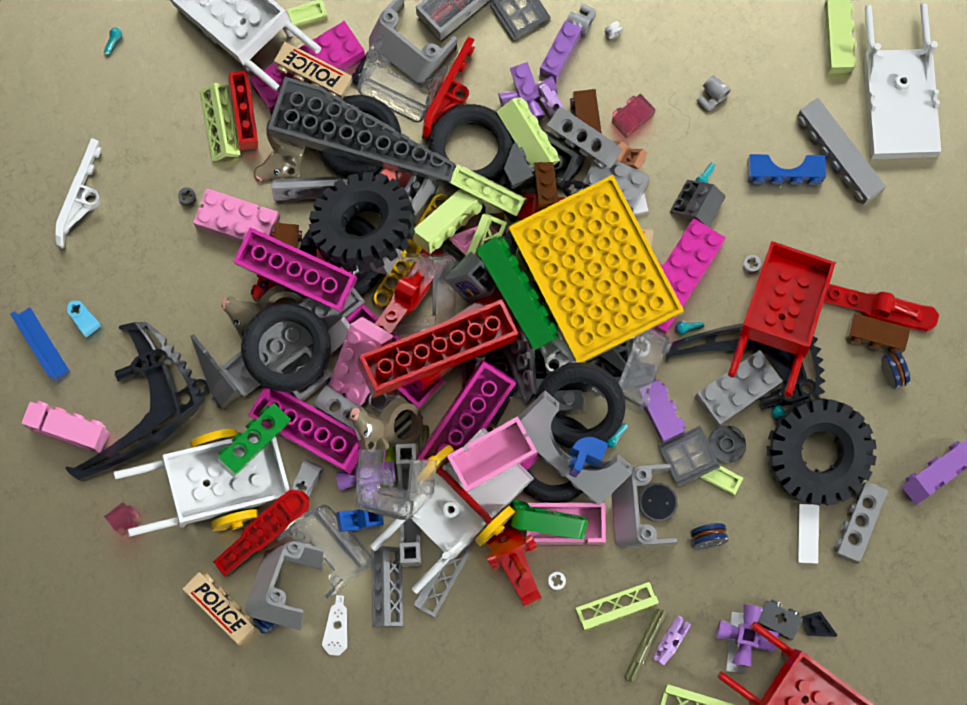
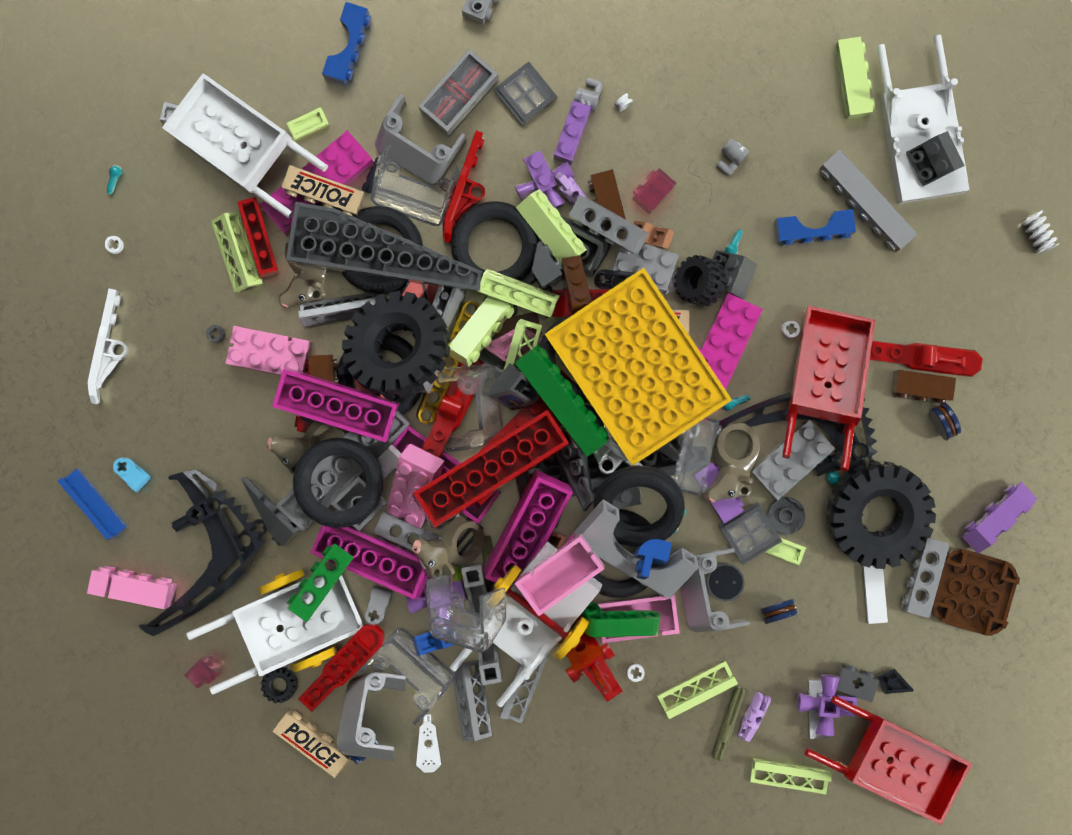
camera: 10 degrees left, 10 degrees up
none -> white bush [105,236,124,254]
none -> black tyre [260,667,297,703]
none -> black tyre [674,255,727,307]
none -> dark tan animal [704,423,760,503]
none -> dark grey slope [906,131,965,186]
none -> reddish brown plate [931,549,1020,636]

